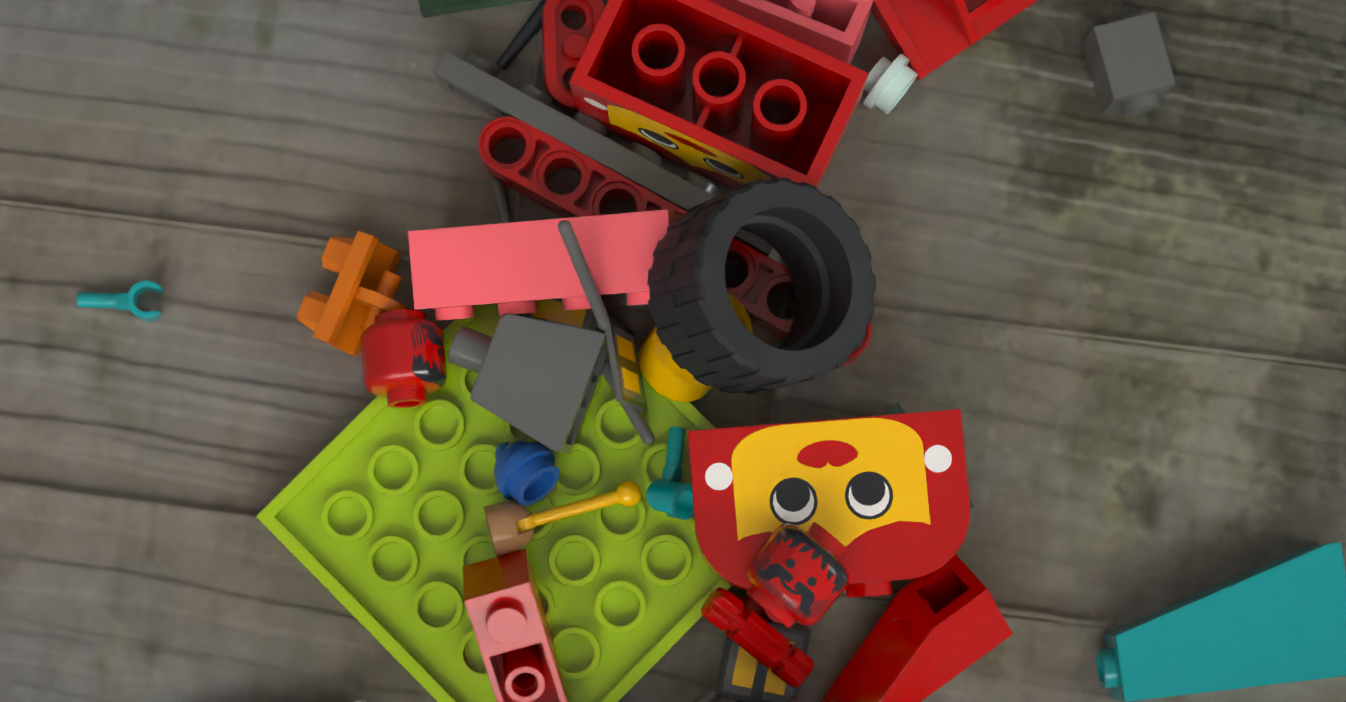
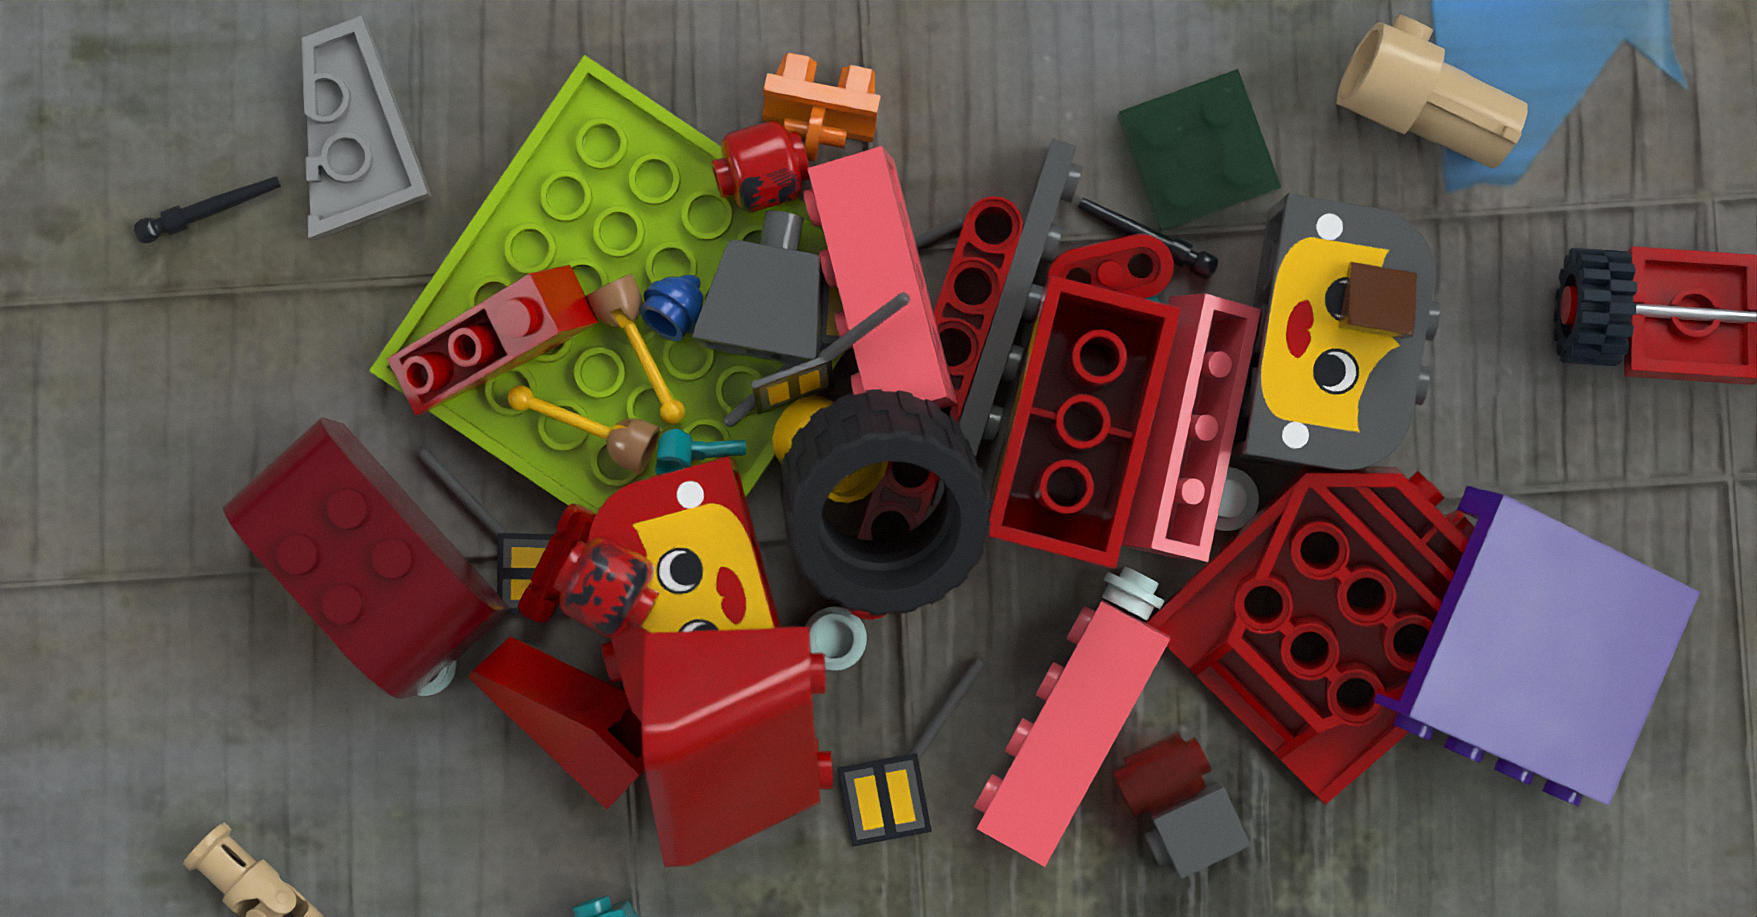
camera: 75 degrees right, 5 degrees up
none -> hinge [508,385,660,475]
none -> red windscreen [642,627,833,867]
none -> light aqua plate [805,606,867,670]
none -> piece [838,657,984,847]
none -> coral brick [974,599,1170,867]
none -> clear red brick [1111,731,1212,817]

